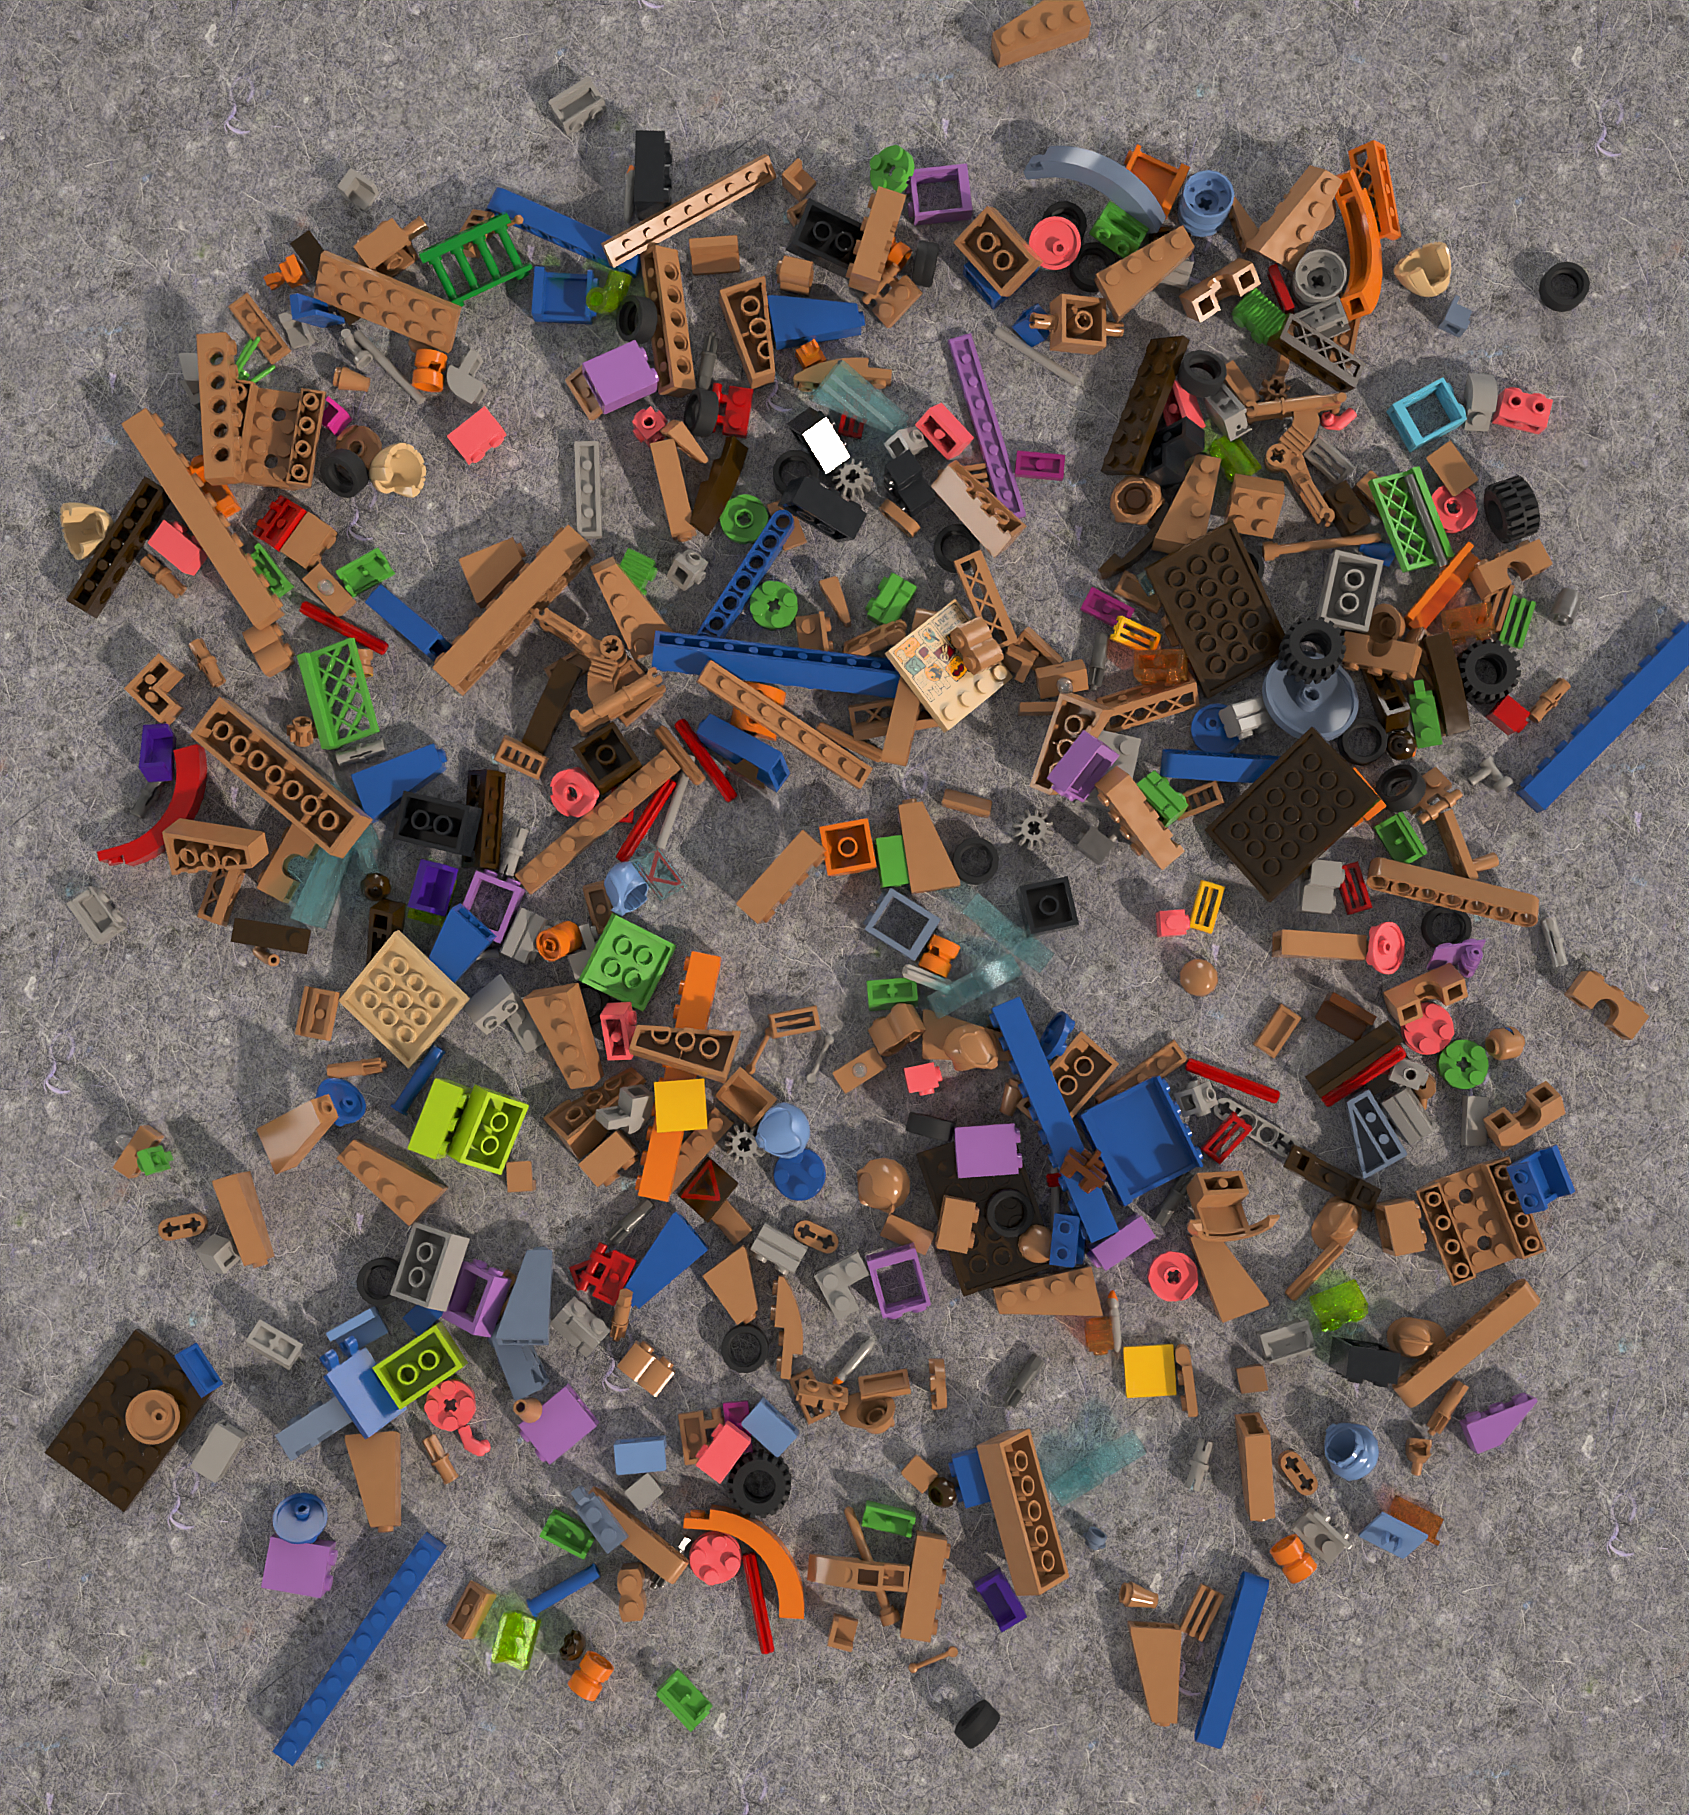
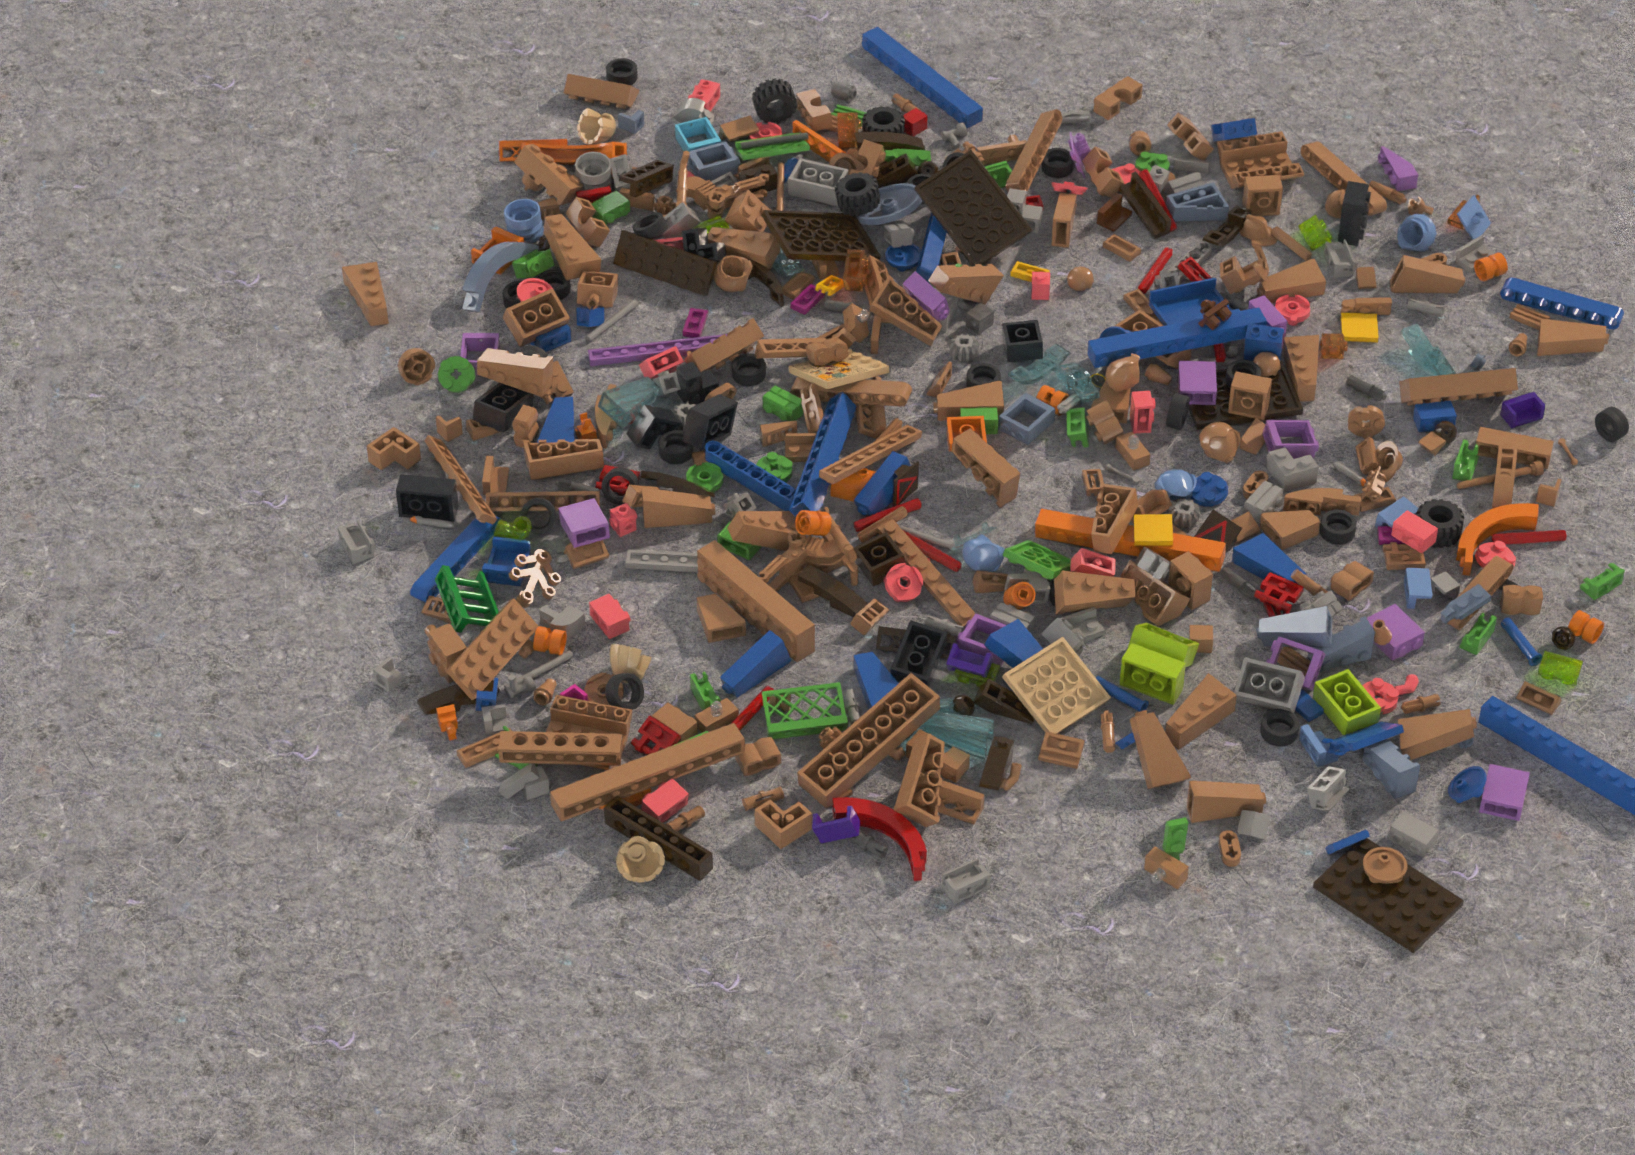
camera: 85 degrees left, 40 degrees down
none -> medium nougat brick [367,427,421,470]
none -> medium nougat cylinder [398,348,435,385]
none -> medium nougat plant [509,549,561,608]
none -> medium nougat slope [564,74,639,109]
none -> sand blue window [688,141,740,181]
none -> orange wheel [795,510,832,536]

